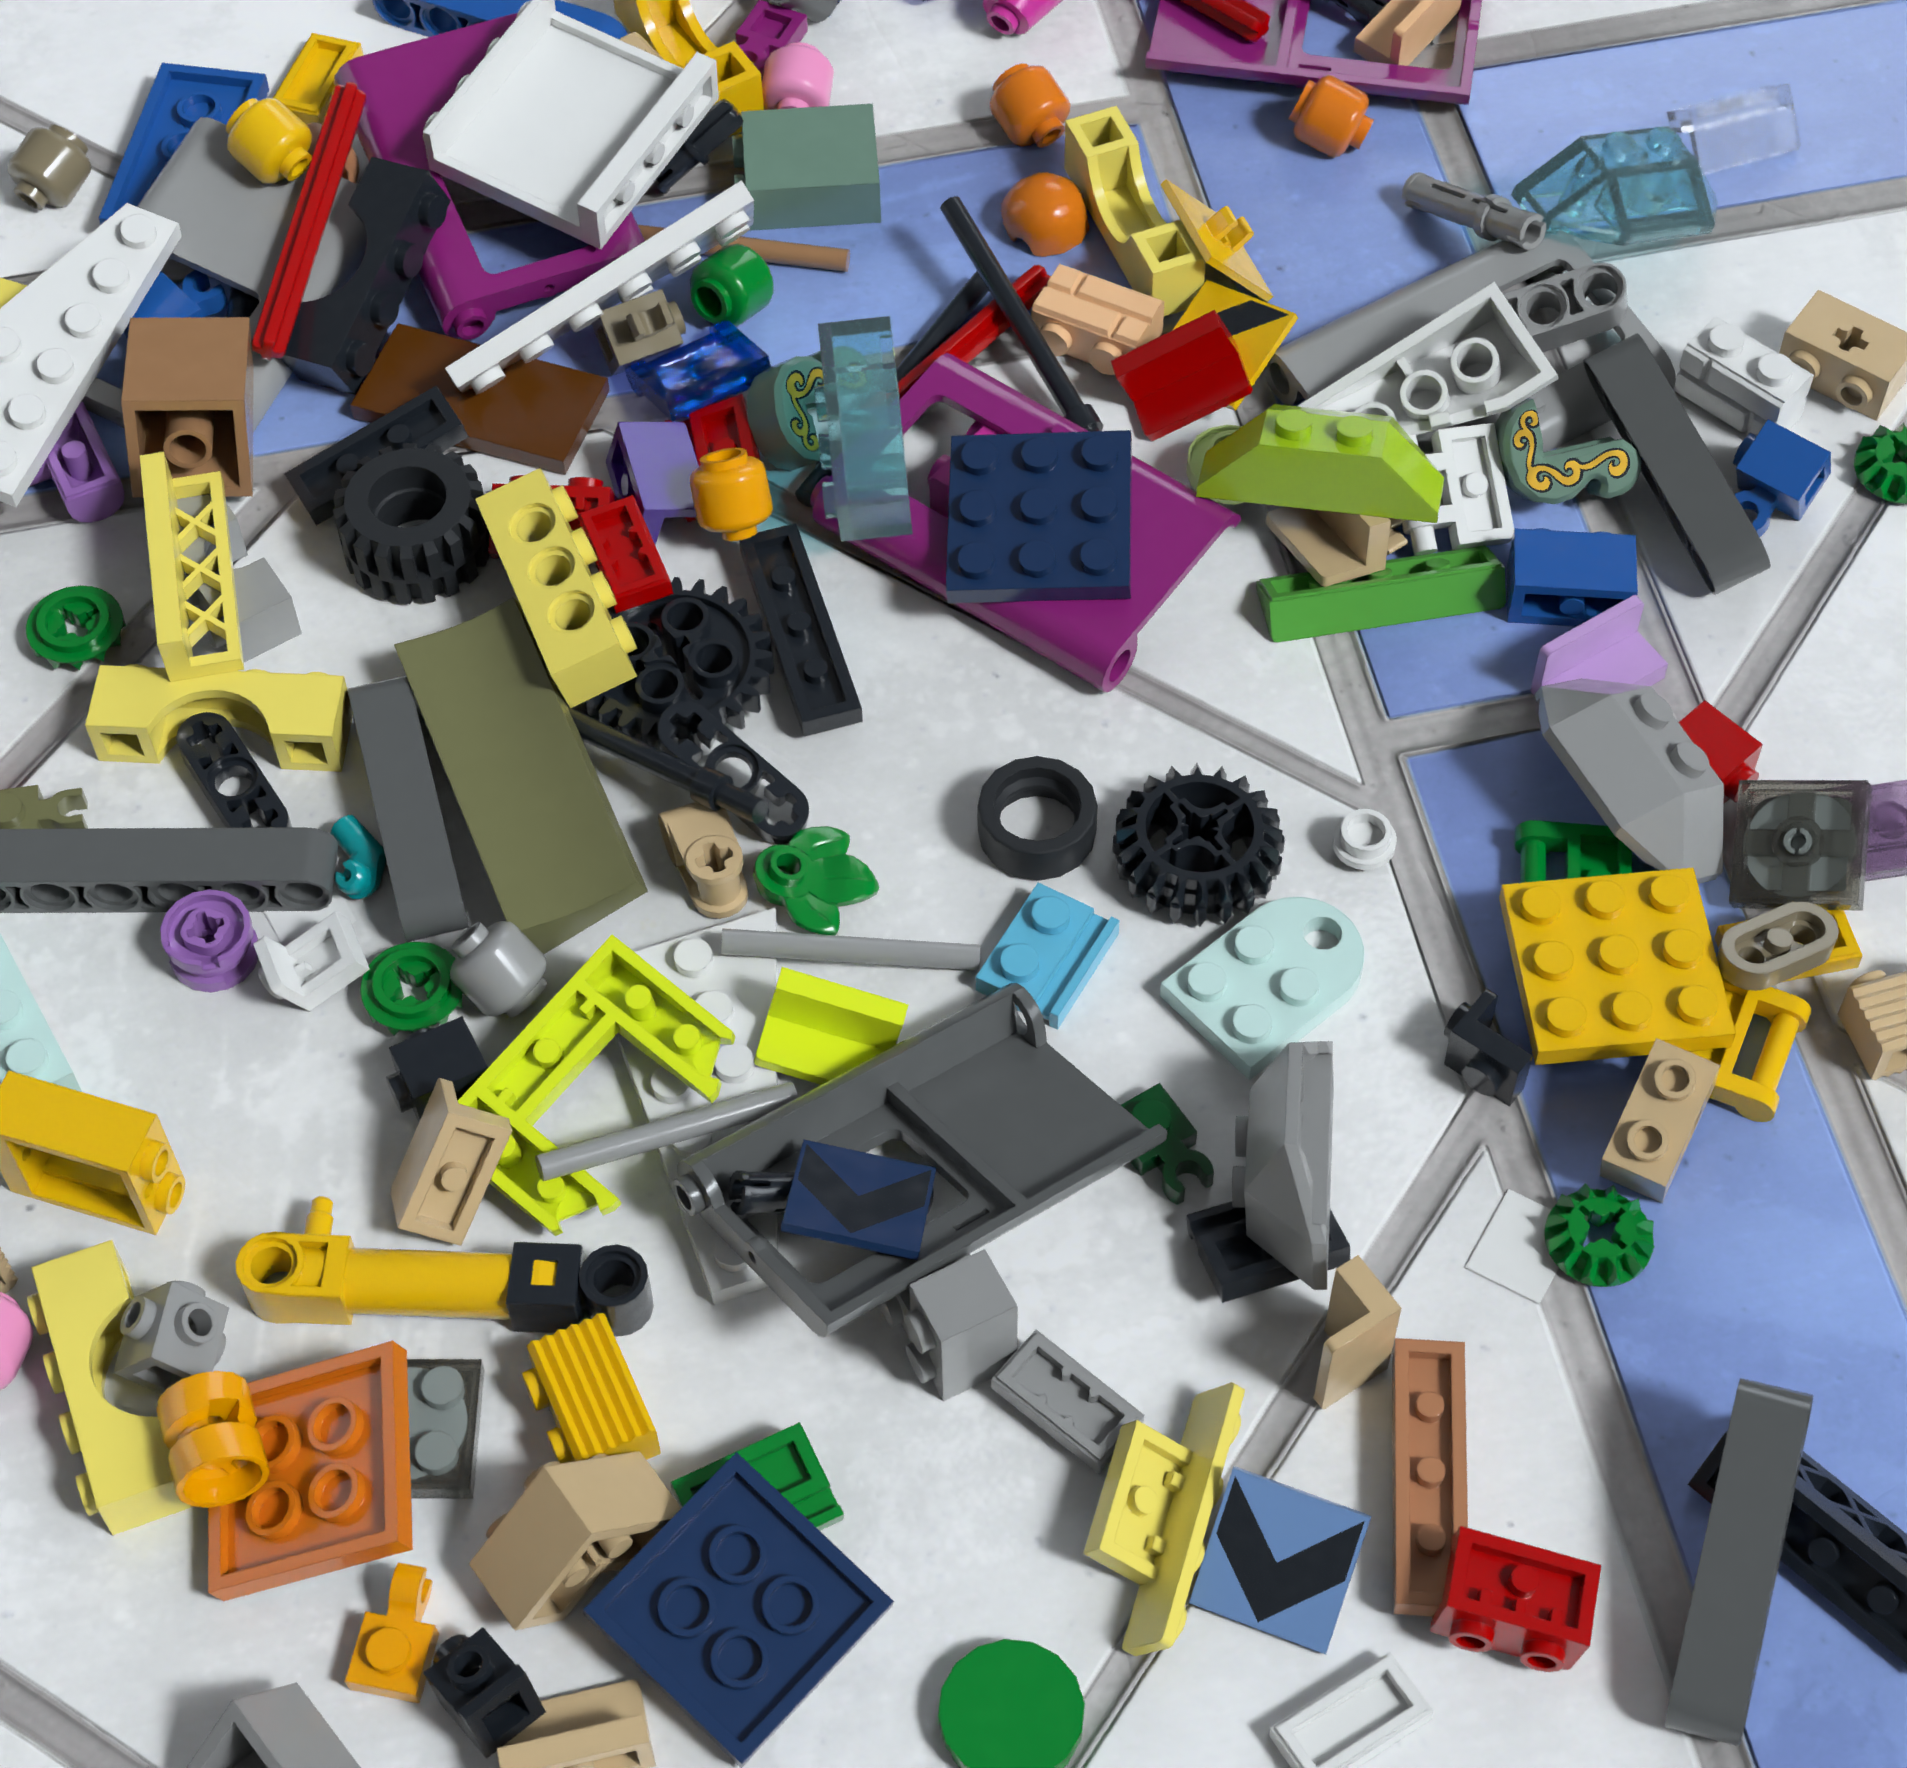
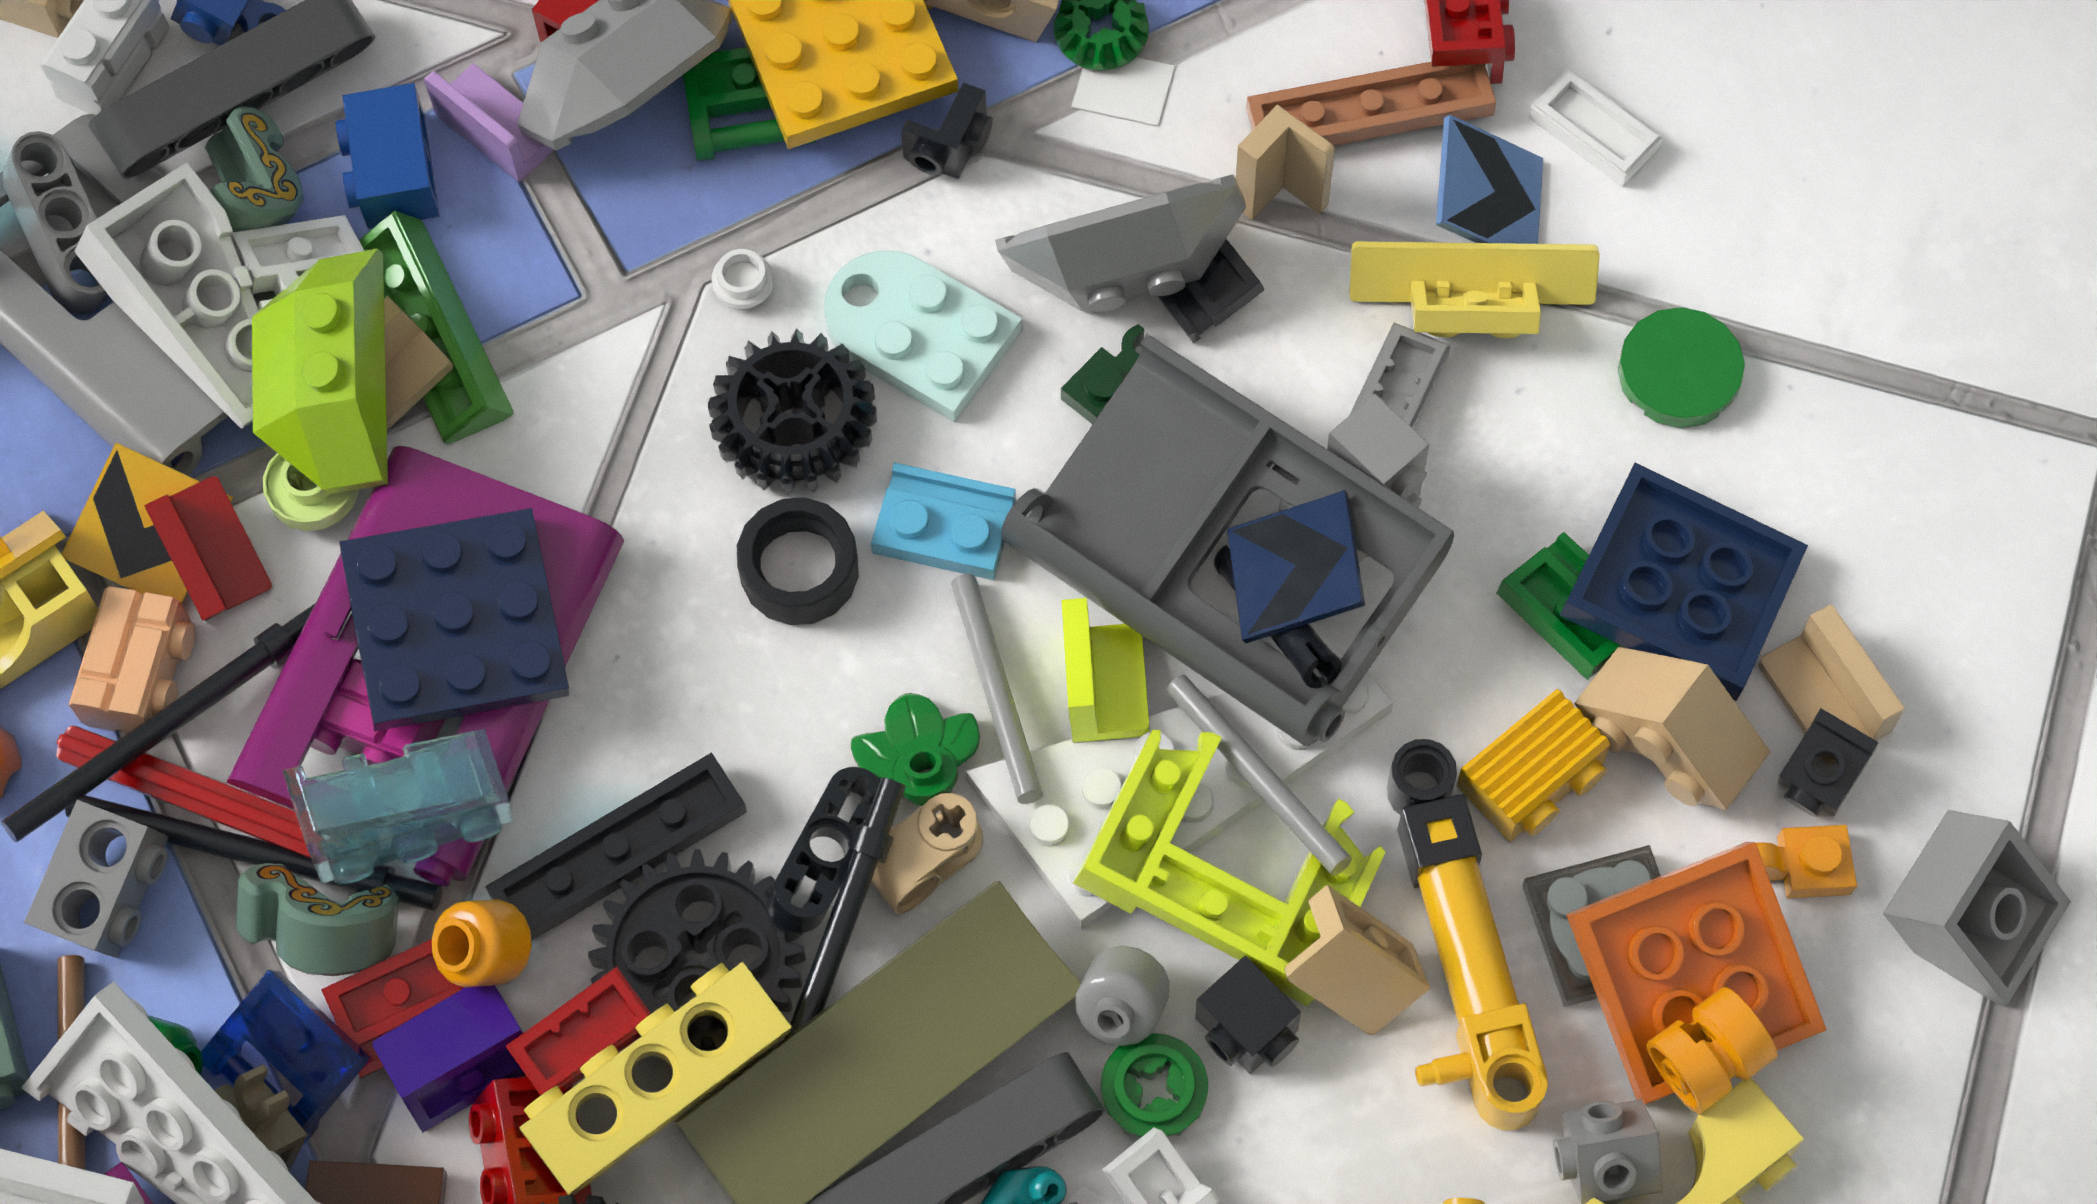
camera: 105 degrees left, 10 degrees up
none -> light grey brick [24,800,169,958]

